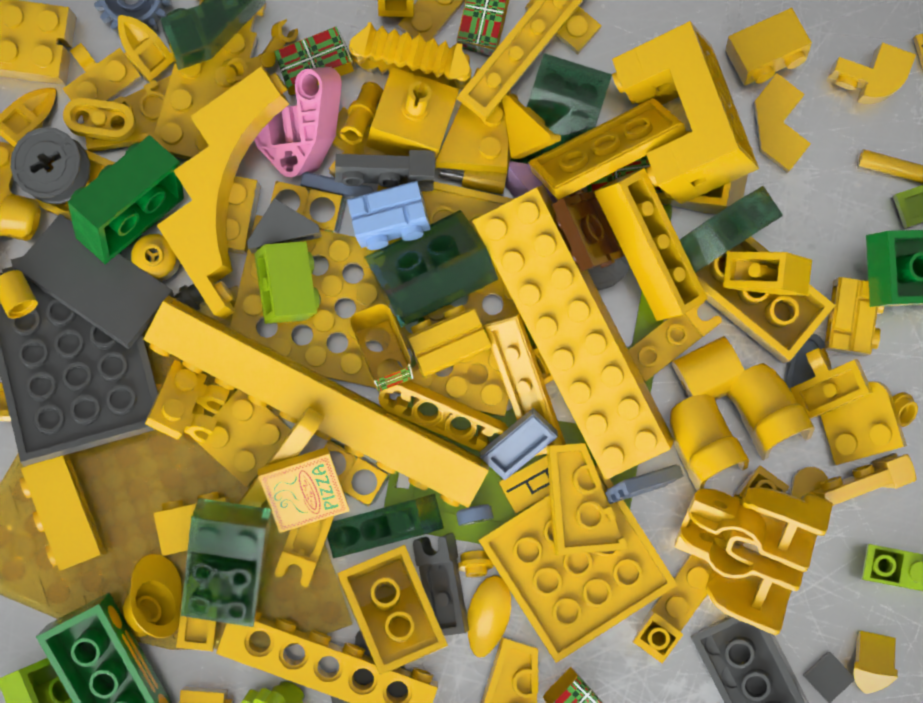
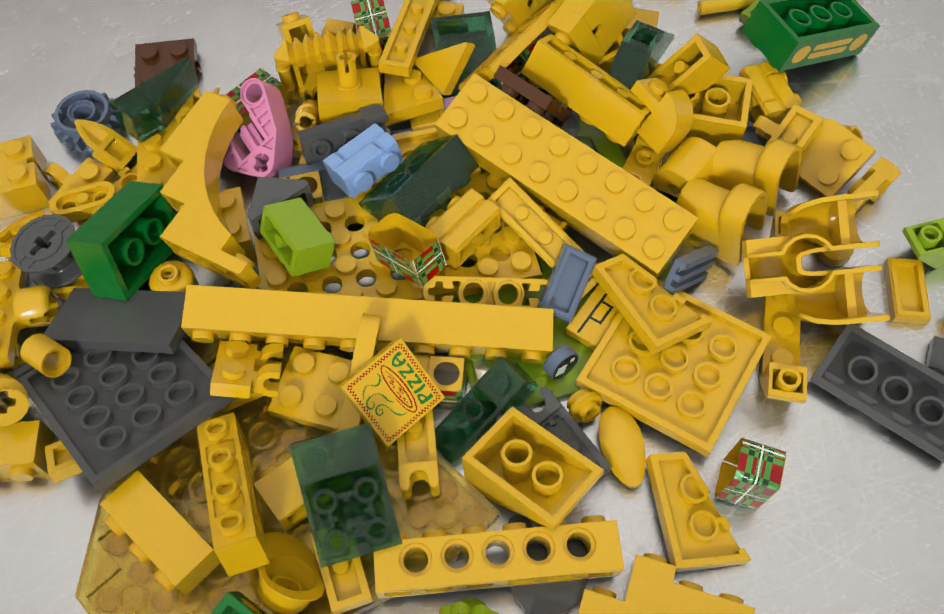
camera: 20 degrees left, 25 degrees down
none -> yellow brick [197,412,270,577]
none -> yellow brick [630,78,693,154]
none -> yellow tile [883,257,931,325]

